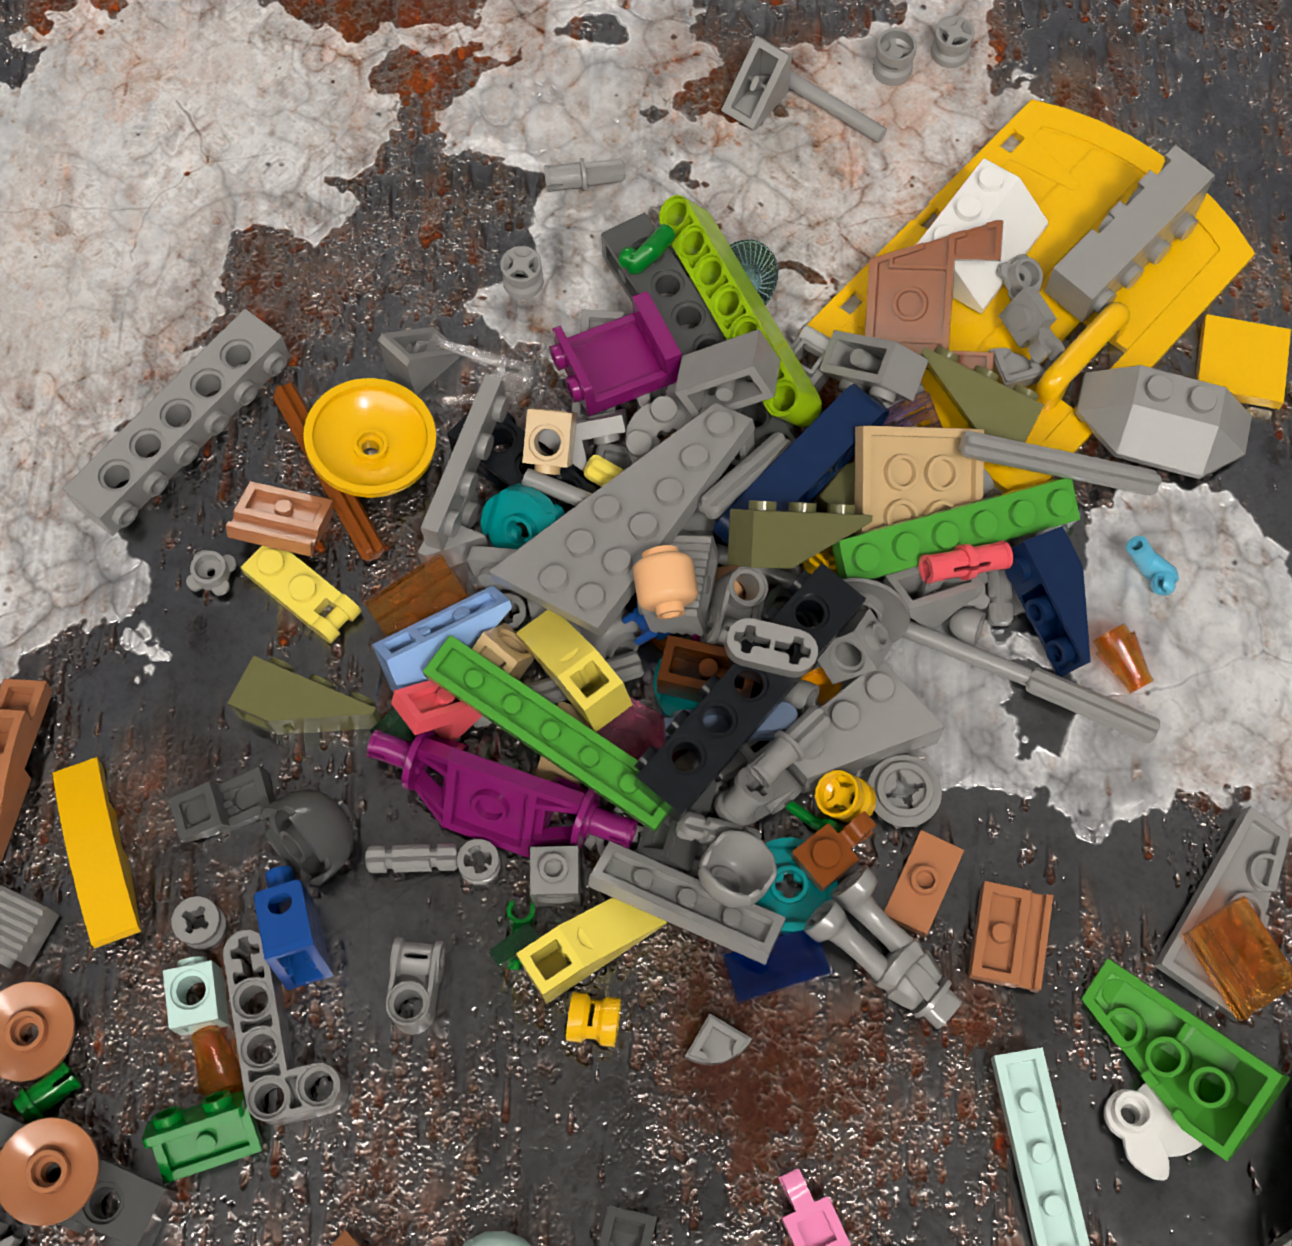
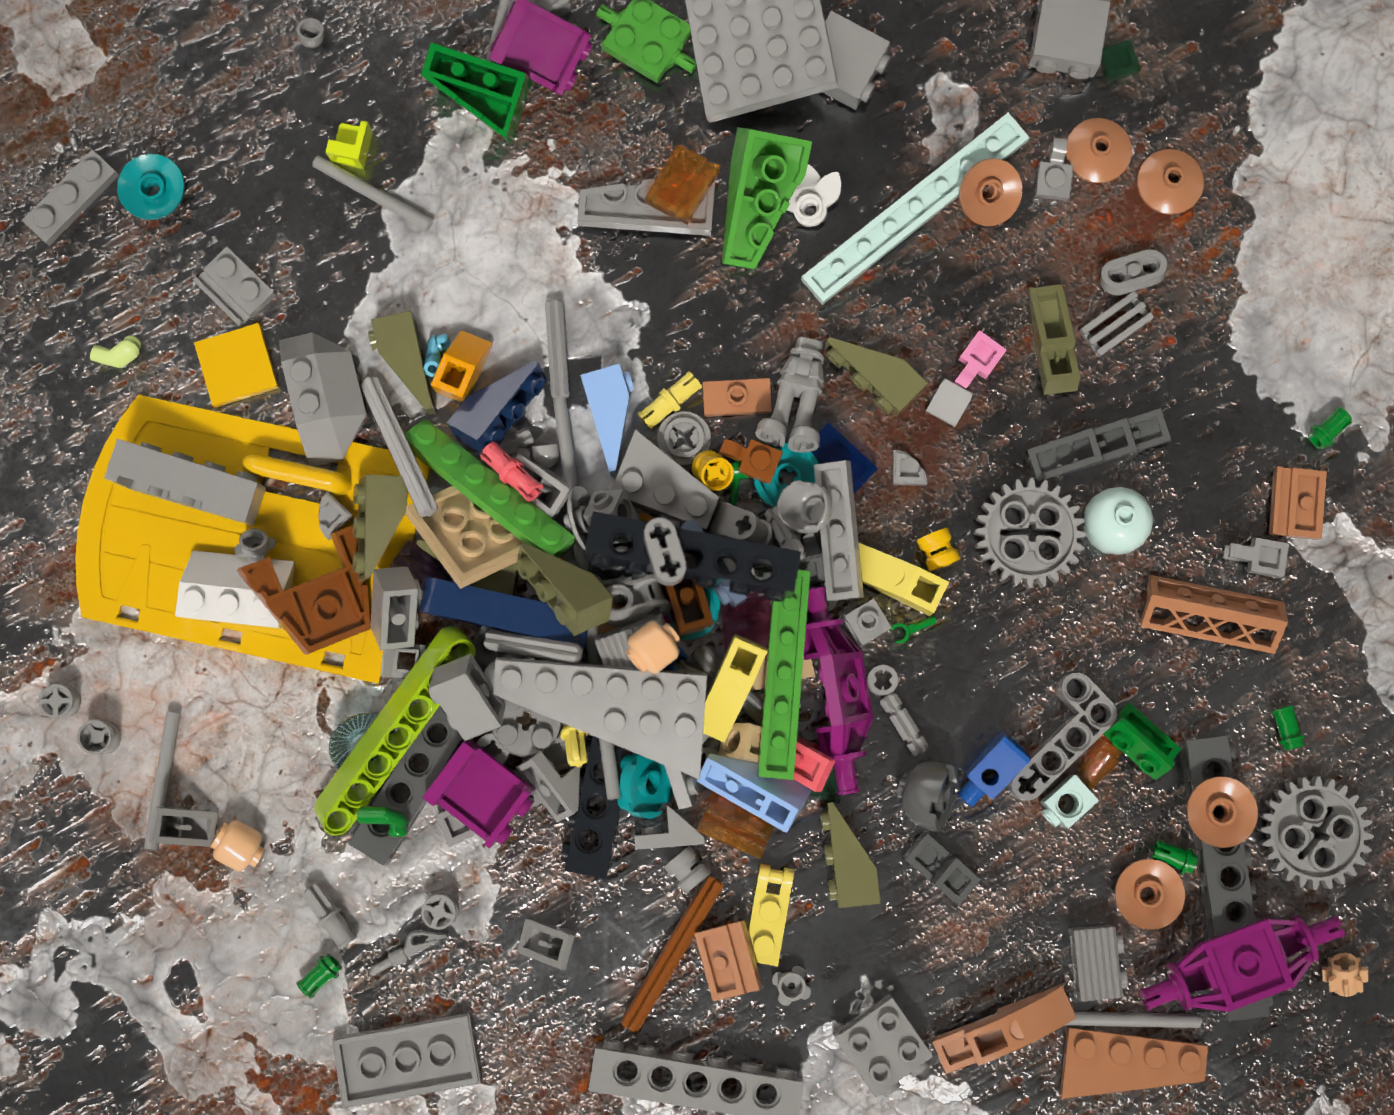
camera: 120 degrees left, 15 degrees up
yellow slope [52,757,141,949] -> none
light grey wheel [171,896,228,951] -> none
yellow dish [304,378,436,498] -> none
light grey piece [386,936,446,1035] -> none
light grey plate [421,374,509,551] -> none
clear plant [435,338,535,405] -> none
clear green tile [489,924,540,971] -> none
tan brick [522,408,577,475] -> none
light grey axle [746,705,831,788] -> none
nougat plate [968,881,1053,993] -> none
light grey plate [999,286,1065,364] -> none
clear orange cone [1093,623,1154,694] -> none
none -> light nougat head [210,820,265,871]
none -> green pin [296,953,342,999]
none -> light grey tile [332,1012,482,1109]
none -> olive slope [368,311,436,416]
none -> light grey hand [369,930,448,976]
none -> light orange slope [431,330,493,403]
none -> light blue slope [581,363,634,477]
none -> light yellow pin [637,371,702,430]
none -> light grey wheel [663,845,711,894]
none -> olive slope [825,337,928,418]
none -> light grey brick [833,994,933,1098]
none -> light grey slope [925,378,974,427]
none -> light grey gear [974,478,1086,589]

